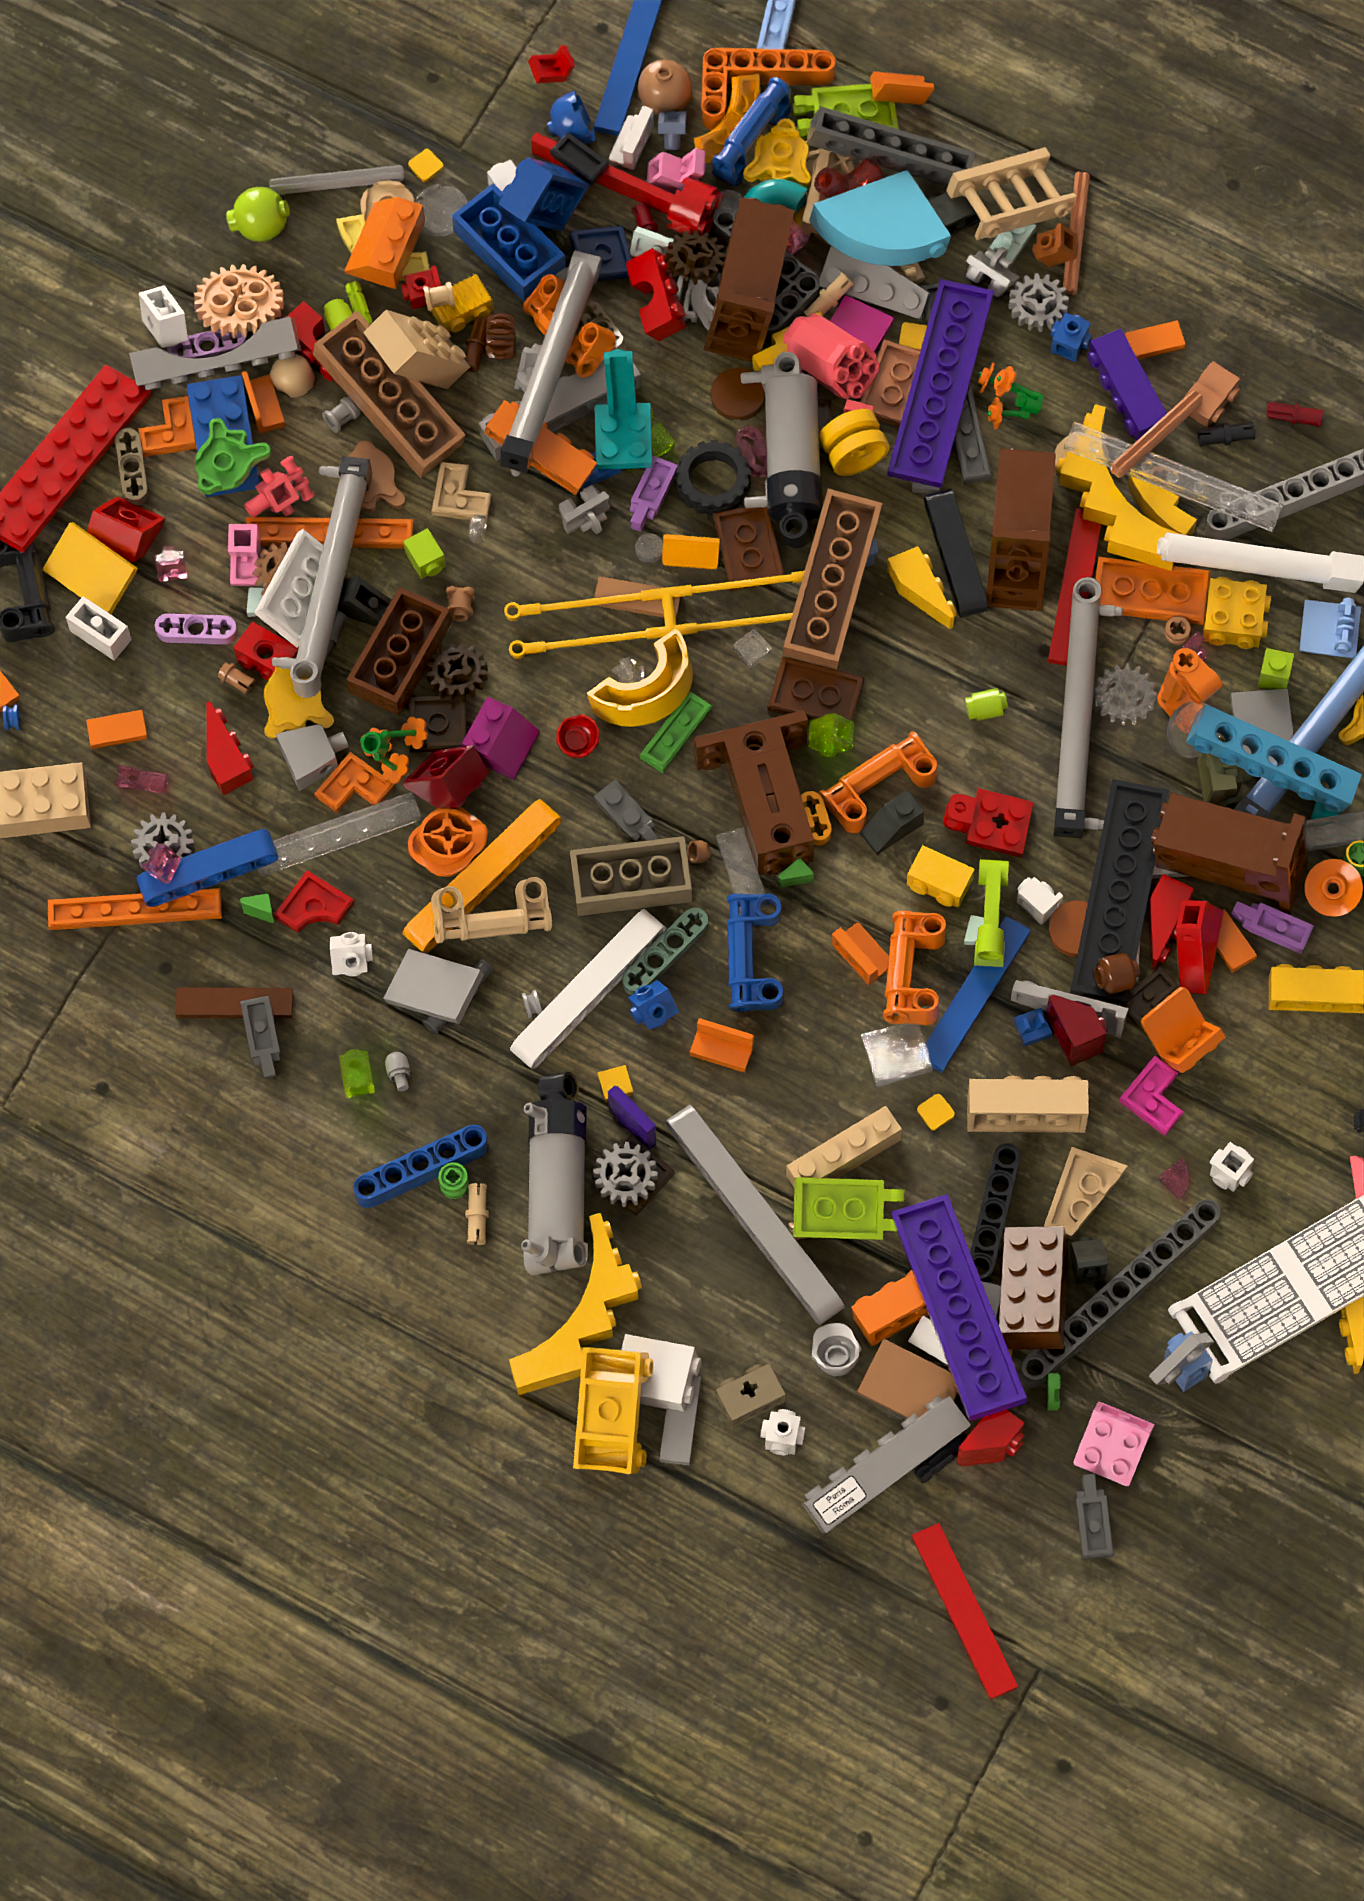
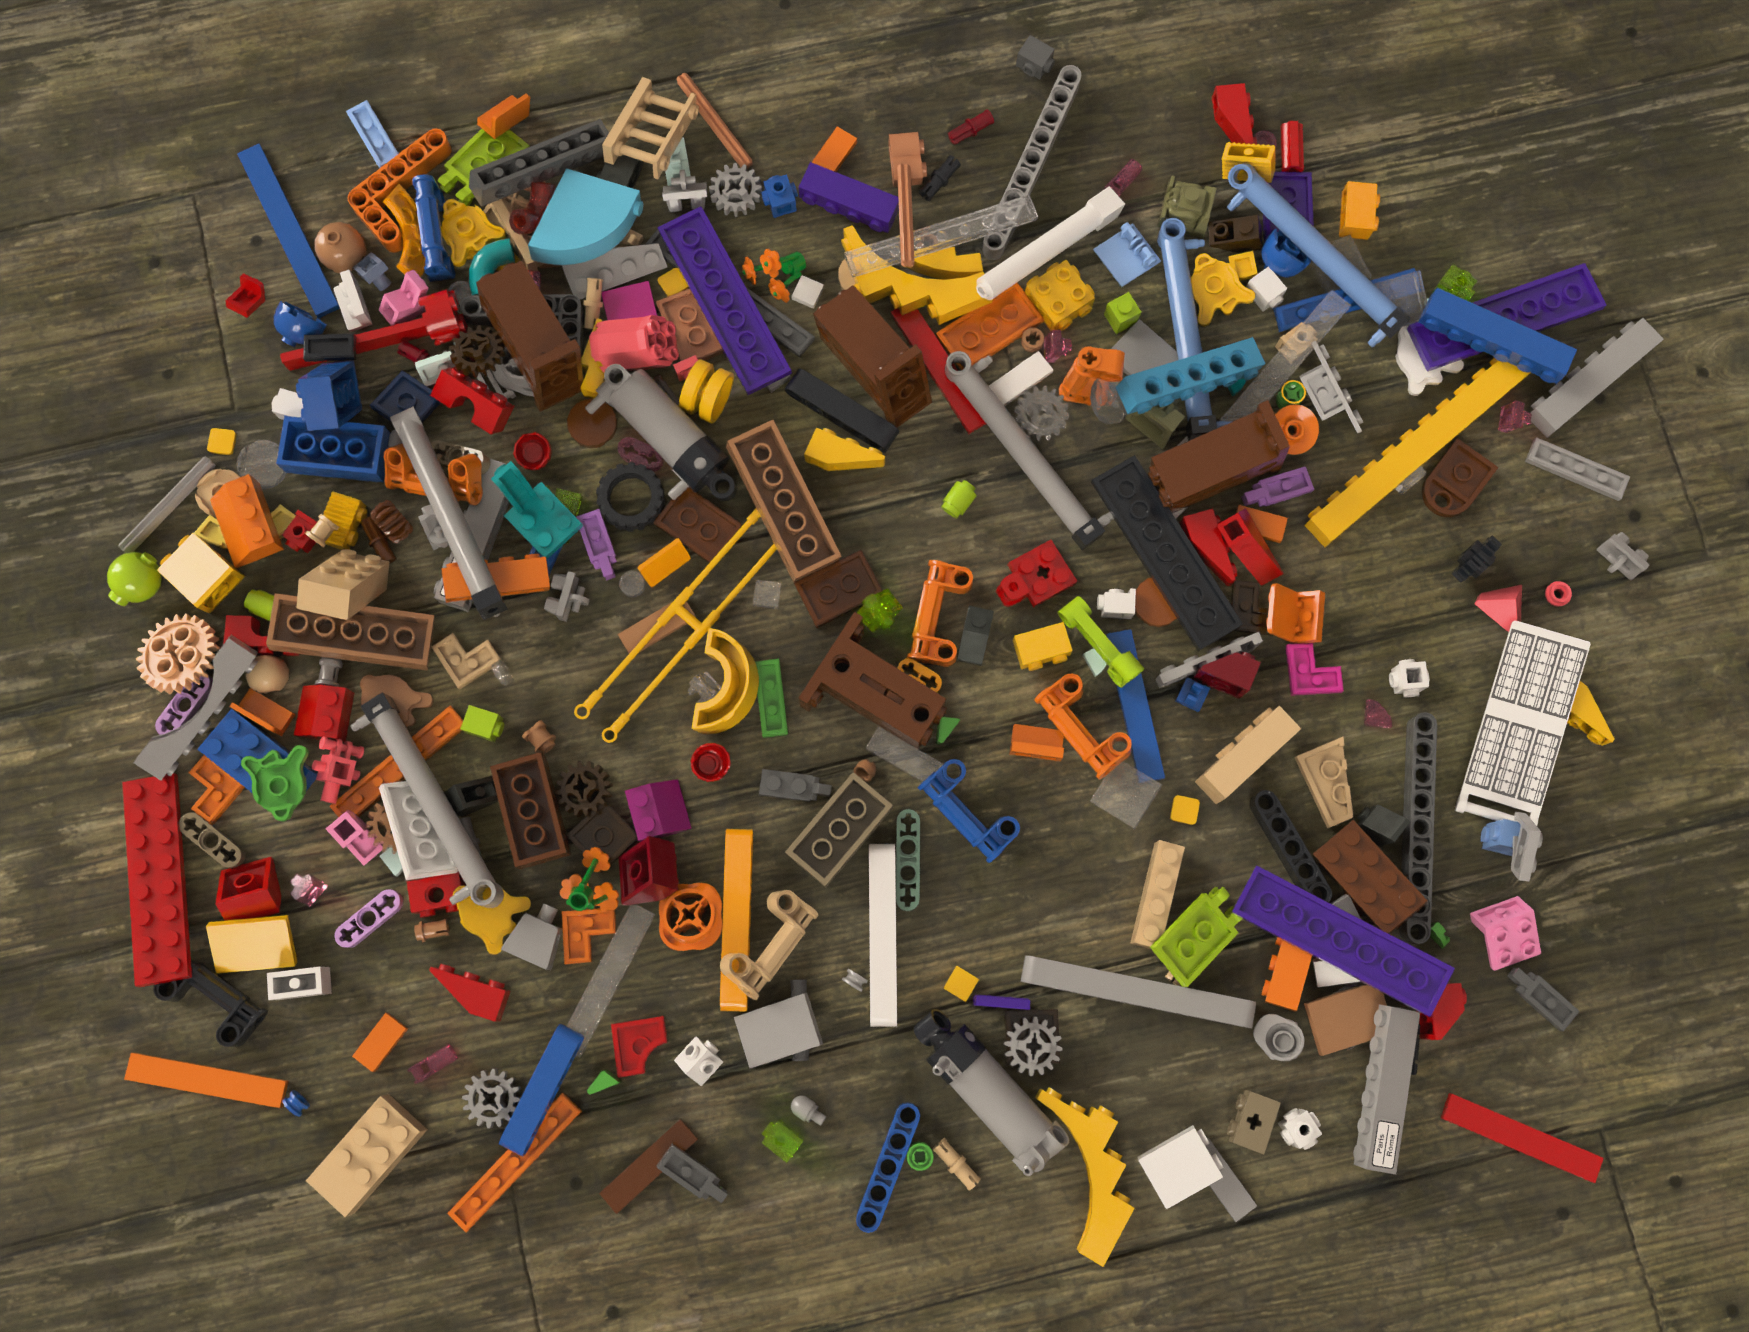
camera: 45 degrees left, 10 degrees up
white brick [139,286,188,348] -> none
clear pink tile [141,843,181,884] -> none
lime axle [346,281,373,325] -> none
yellow piece [573,1347,654,1474] -> none
blue brick [628,980,679,1030] -> none
orange panel [690,1018,754,1073] -> none
dark orange brick [1032,223,1077,268] -> none
reddish brown head [1094,953,1140,994] -> none
none -> slope [157,533,245,613]
none -> red slope [294,685,355,743]
none -> red hair [513,432,552,470]
none -> white tile [792,275,824,309]
none -> white tile [989,351,1053,406]

